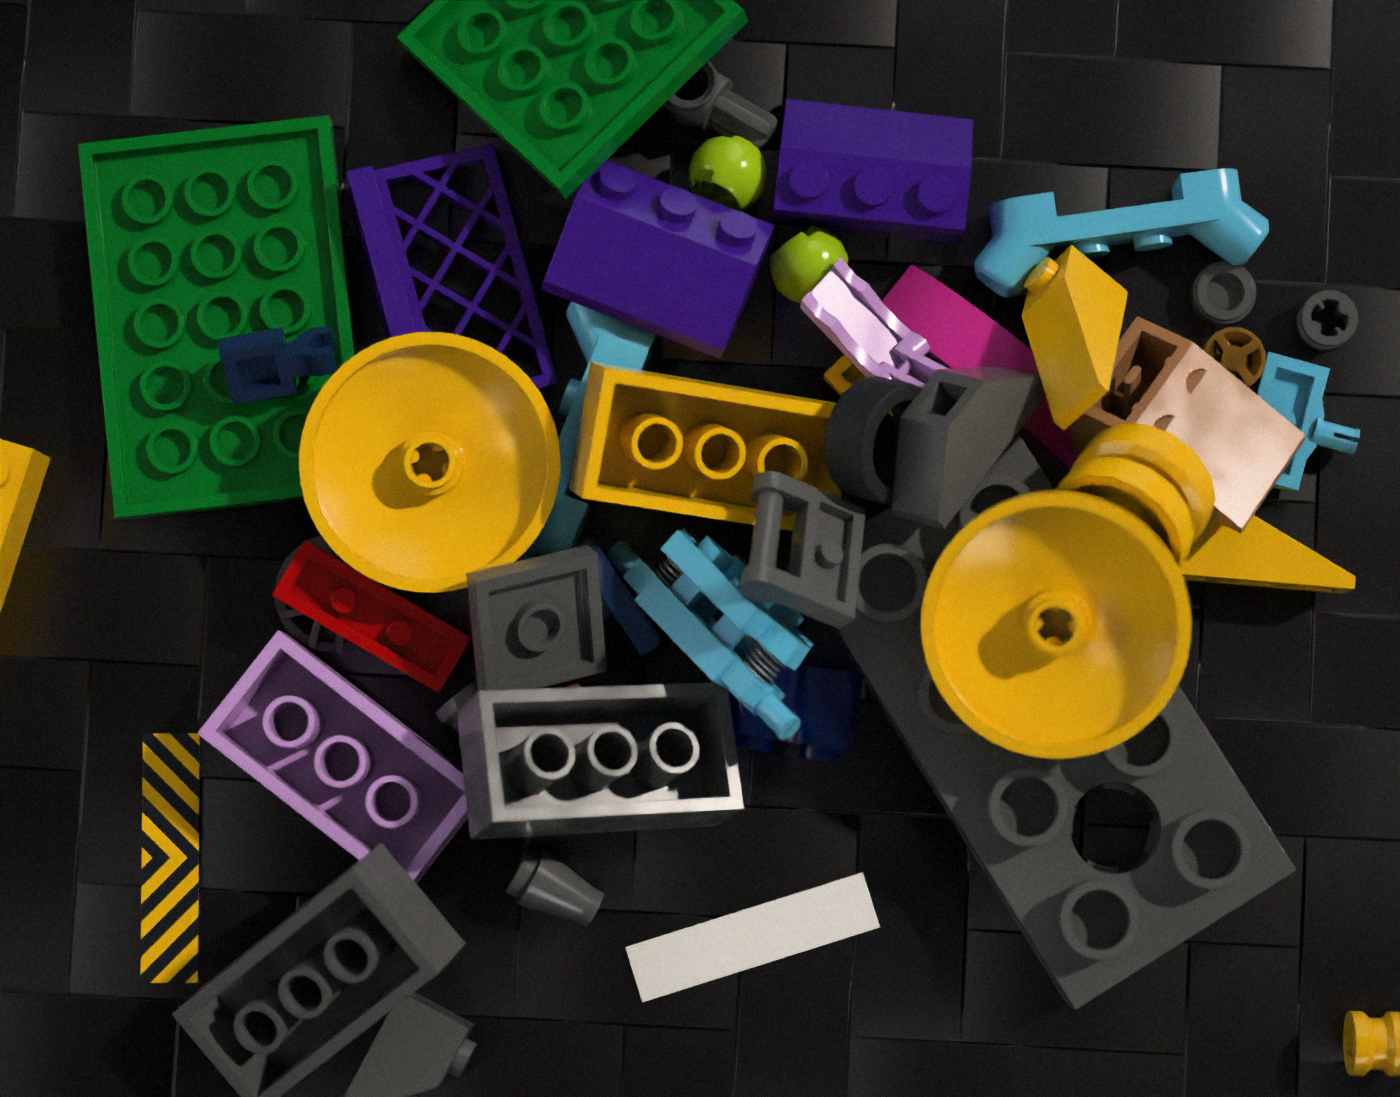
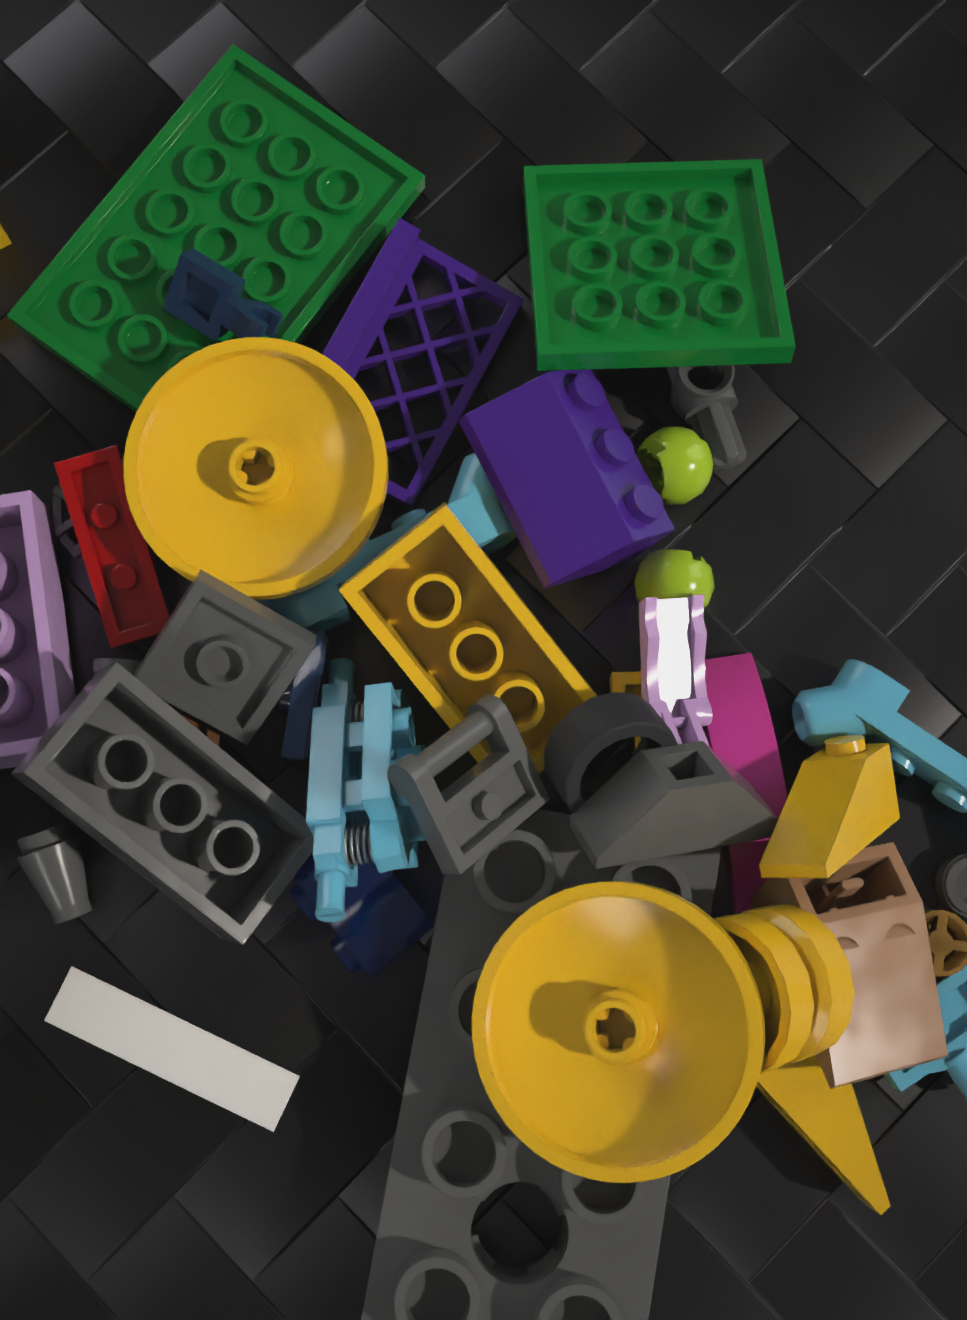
camera: 30 degrees right, 5 degrees down
dark purple slope [772,99,973,245] -> none

